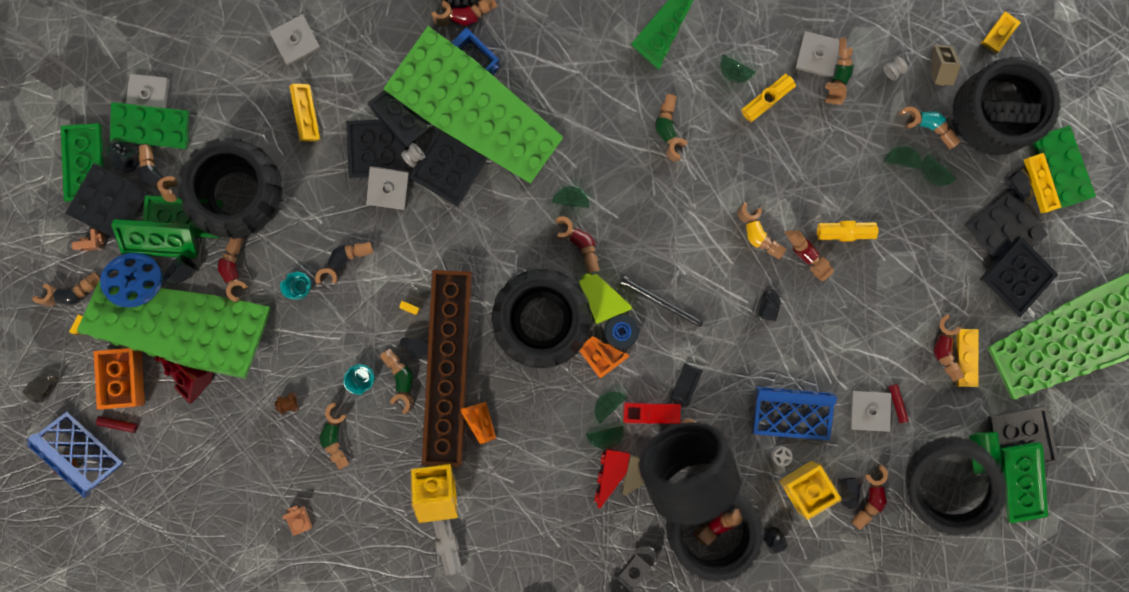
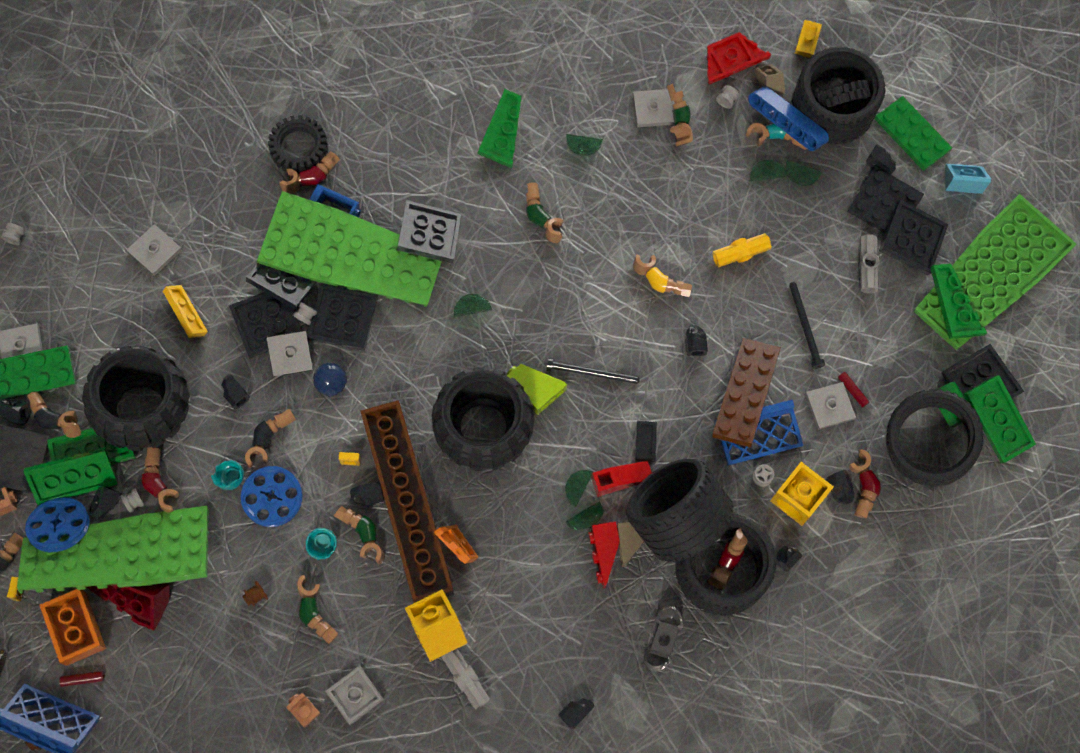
camera: 25 degrees left, 15 degrees down
medium nougat piece [555,216,600,273] -> none
orange wing [579,336,629,379] -> none
black wheel [604,314,639,349] -> none
yellow piece [741,74,796,123] -> none
medium nougat piece [785,230,834,281] -> none
piece [933,314,965,382] -> none
yellow plate [956,329,978,387] -> none
yellow plate [1023,153,1061,214] -> none
none -> light grey wheel [121,488,145,513]
none -> black rock [221,374,250,410]
none -> blue wedge [241,466,302,527]
none -> dark blue hair [313,363,347,397]
none -> light grey plate [326,665,384,725]
none -> plate [397,200,461,264]
none -> red wing [707,32,771,85]
none -> reddish brown plate [712,338,781,447]
none -> blue beam [748,86,829,151]
none -> black bar [789,282,826,369]
none -> light grey piece [858,234,879,294]
none -> green wing [930,263,987,339]
none -> medium azure slope [945,164,991,194]

